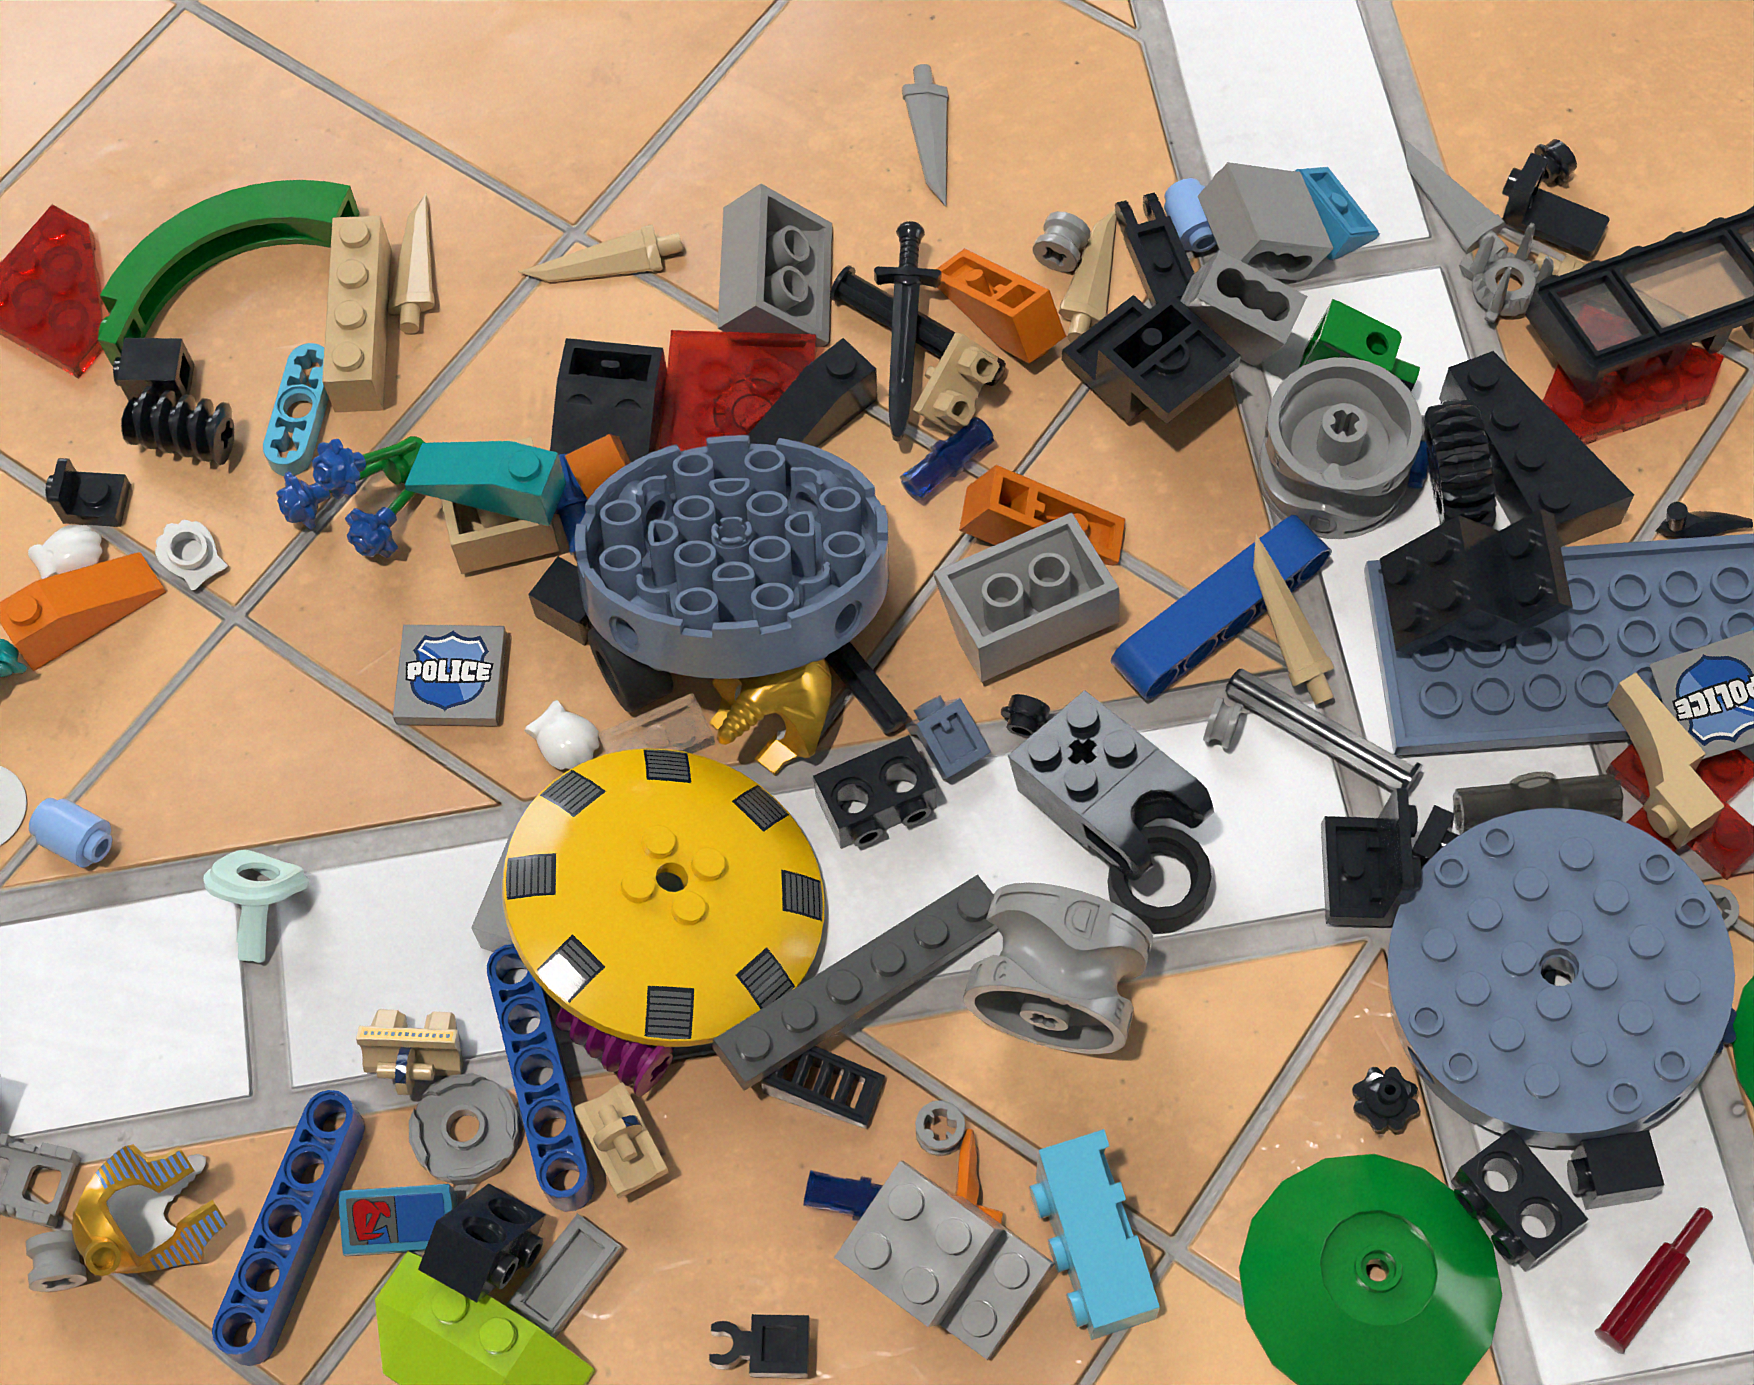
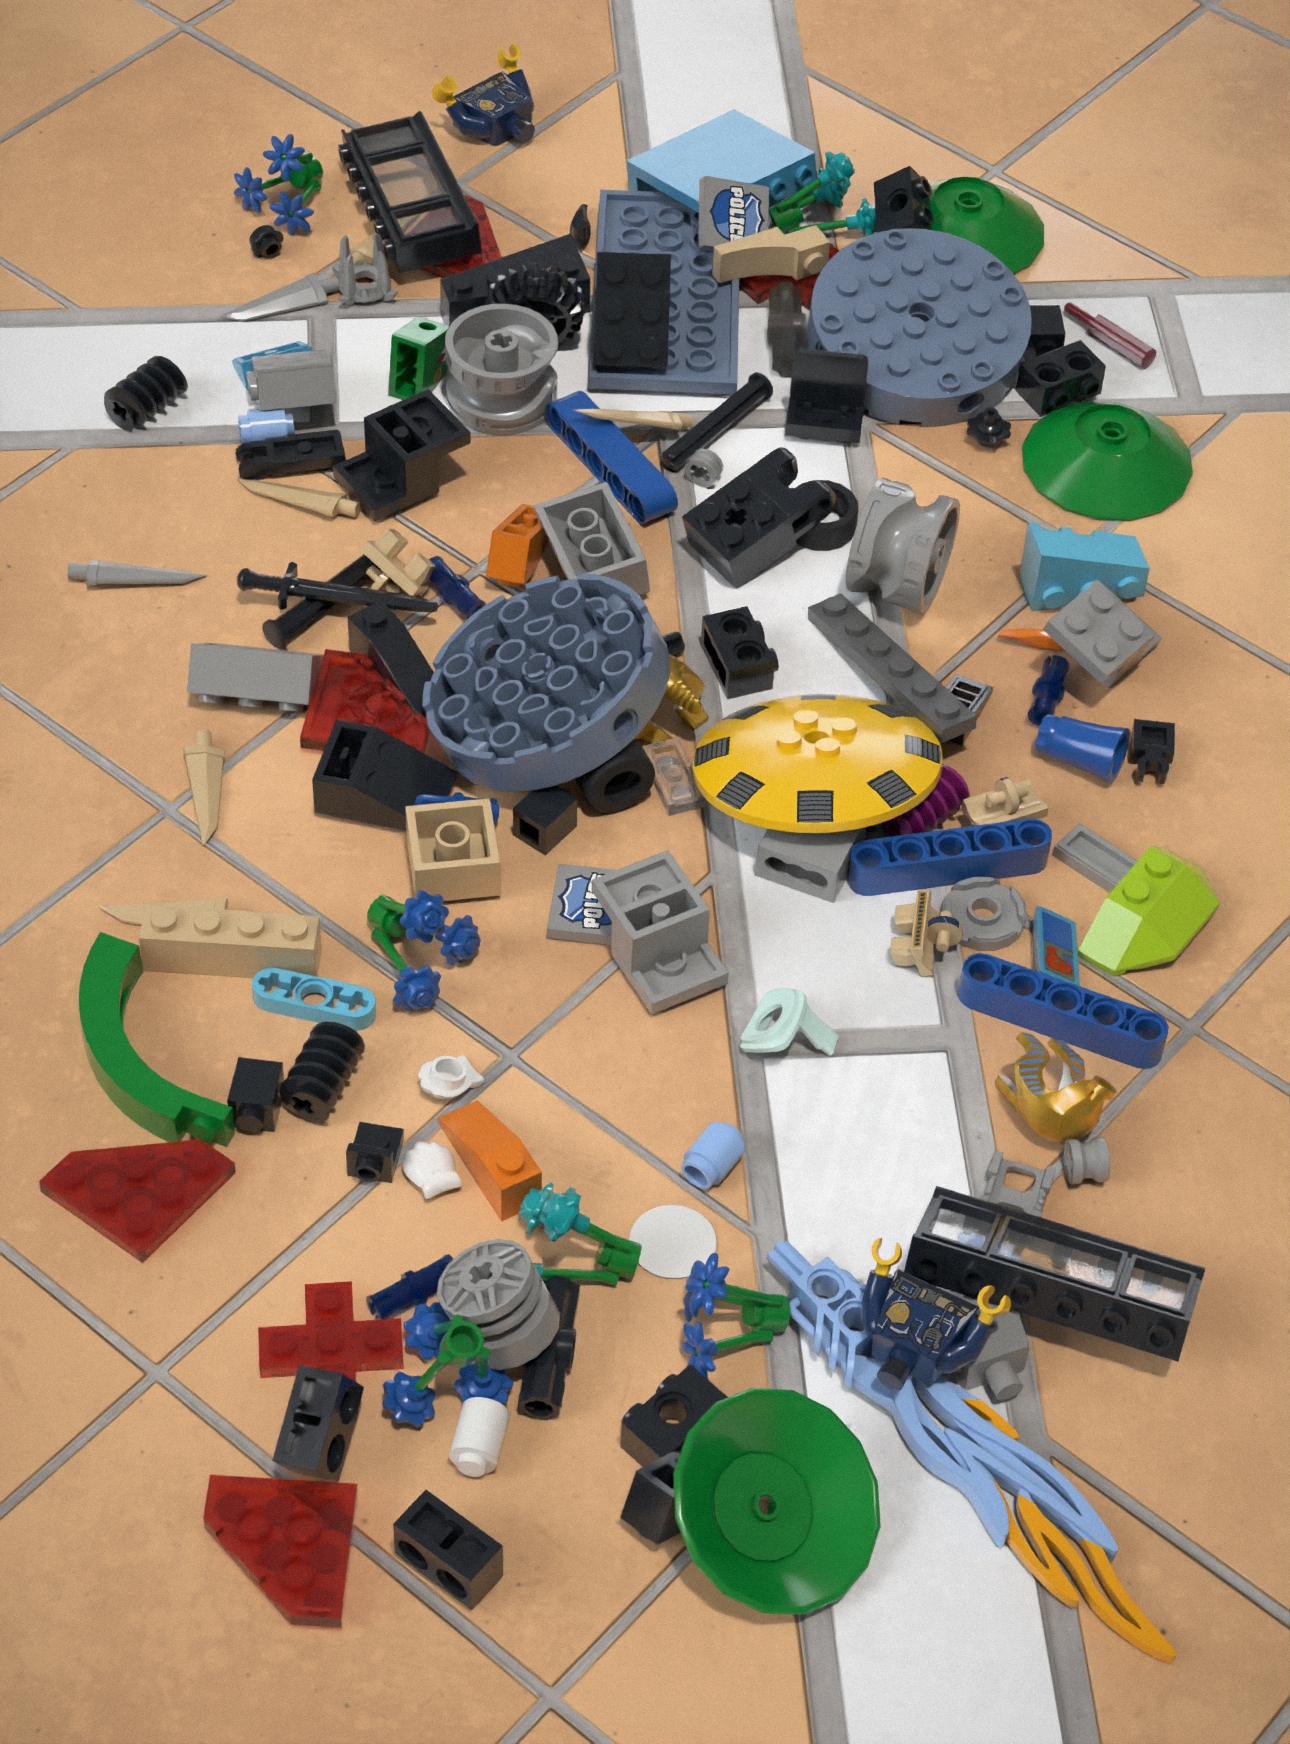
camera: 90 degrees left, 15 degrees down
teal slope [405,441,566,526] -> none
black brick [418,1184,546,1303] -> none
white animal [524,700,599,769] -> none
orange brick [565,434,631,499] -> none
sand blue bracket [905,695,991,779] -> none
light grey bush [915,1100,965,1156] -> none
orange slope [936,248,1066,364] -> none
black plate [1001,694,1050,738] -> none
light grey wheel [1033,211,1091,272] -> none
light grey piece [1181,250,1308,367] -> none
black bracket [1502,153,1610,257] -> none
none -> black piece [104,356,188,432]
none -> blue plant [234,134,323,236]
none -> light grey bracket [592,850,729,1015]
none -> blue plant [1035,714,1130,783]

